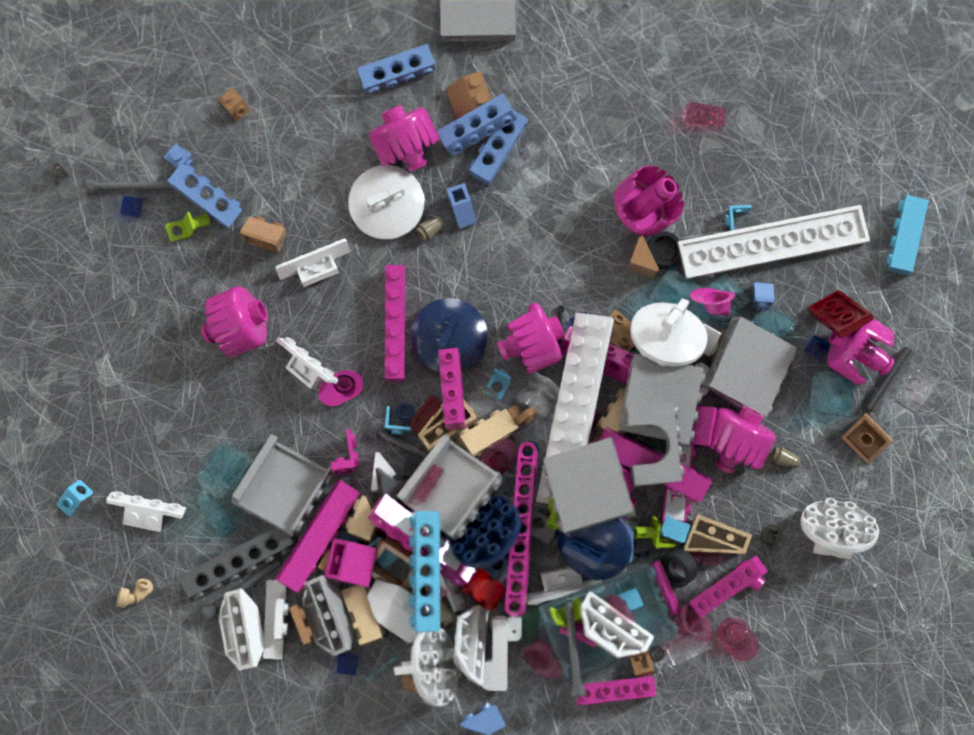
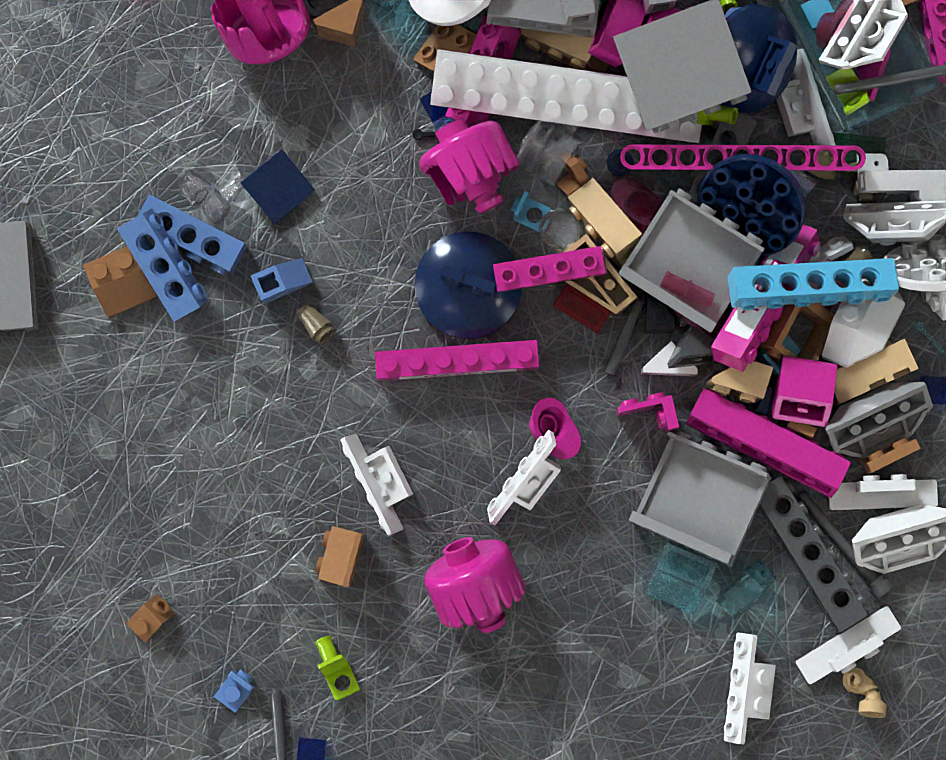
camera: 90 degrees left, 5 degrees up
medium blue brick [166,163,243,229] -> none
white bracket [349,165,424,240] -> none
medium blue brick [357,44,436,94] -> none
dark pink piece [368,105,439,172] -> none
medium azure bracket [385,406,411,435] -> none
dark blue plate [396,403,415,422] -> none
red brick [461,568,507,613] -> none
clear pink piece [521,638,562,680] -> none
none -> dark blue tile [240,148,315,224]
none -> white bracket [795,606,901,684]

